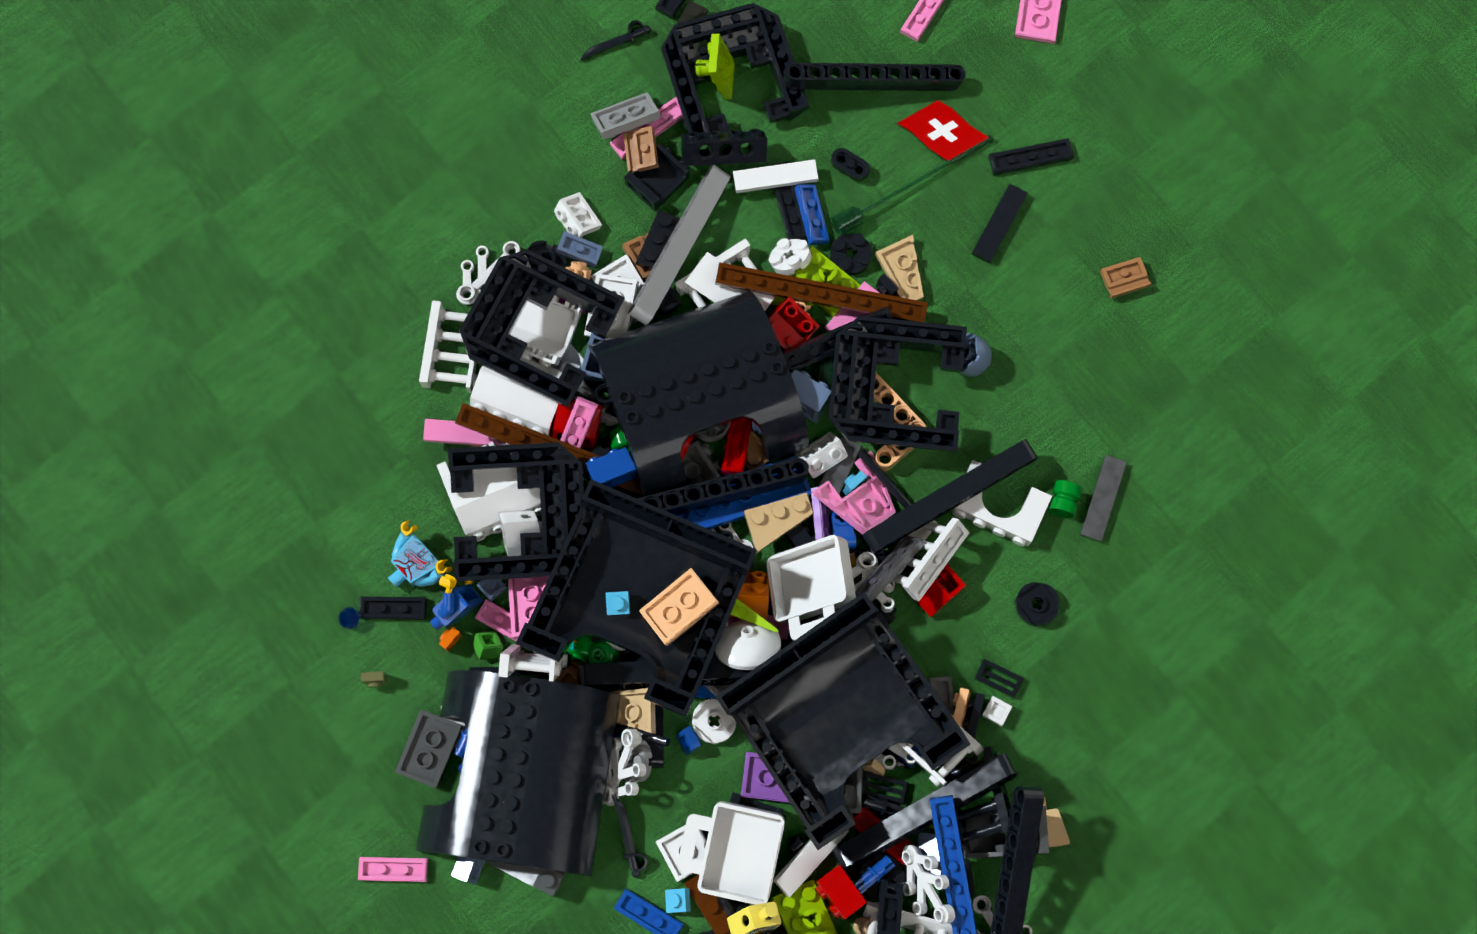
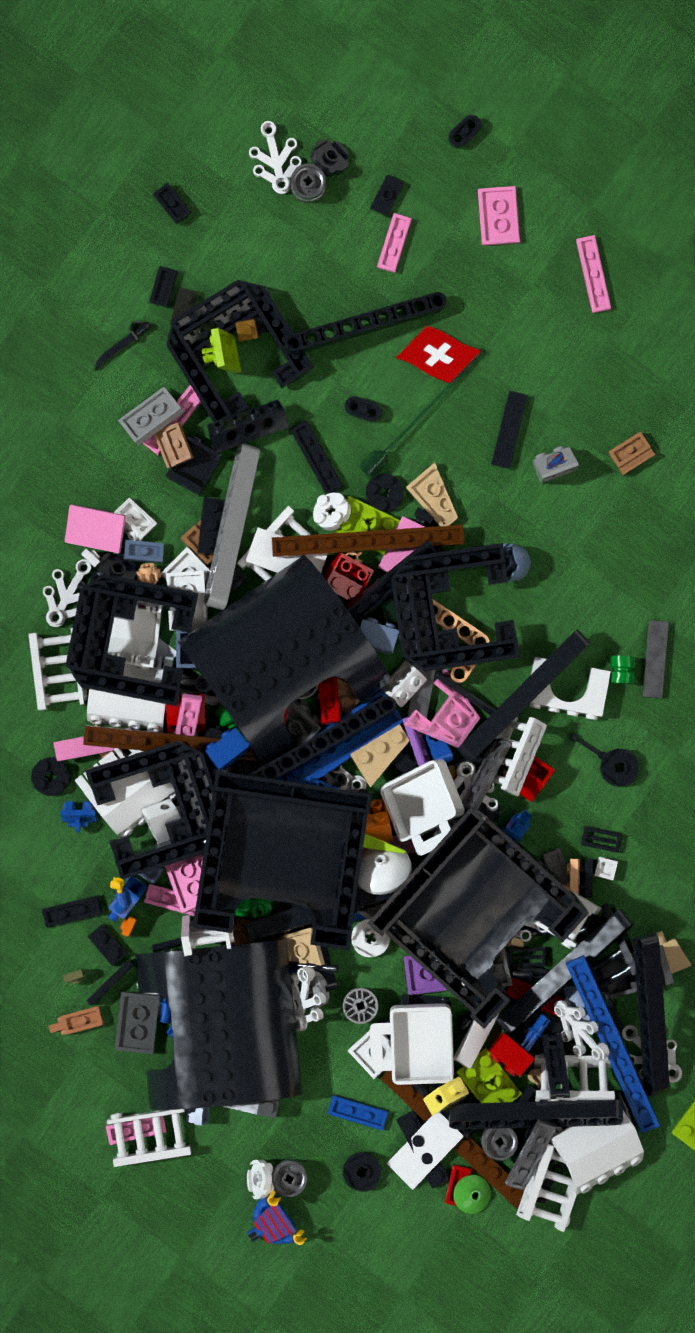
camera: 10 degrees left, 10 degrees up
clear blue plate [339,607,359,629] -> none
medium azure torso [388,520,452,588] -> none
bright green slope [473,631,503,660] -> none
medium azure plate [606,591,630,615] -> none
black sword [612,795,647,878] -> none
light nougat tile [639,568,719,646] -> none
medium azure plate [665,888,691,913] -> none
blue plate [676,726,701,755] -> none
white tile [733,159,818,193] -> none
blue tile [794,184,830,245] -> none
medium azure plate [842,471,867,496] -> none
black tile [988,138,1074,176] -> none
none -> black plate [31,757,70,796]
none -> nougat hinge [49,1006,104,1035]
none -> blue hips [60,801,97,833]
none -> bright pink tile [65,504,126,553]
none -> white plate [81,549,101,569]
none -> black tile [86,959,134,1005]
none -> black plate [88,924,128,966]
none -> white fence [107,1109,192,1167]
none -> pearl gold plate [236,319,258,341]
none -> light grey wheel [343,987,378,1024]
none -> blue hips [504,810,532,841]
none -> light grey slope [532,446,579,484]
none -> black hinge [571,734,605,759]
none -> bright pink tile [576,235,611,314]

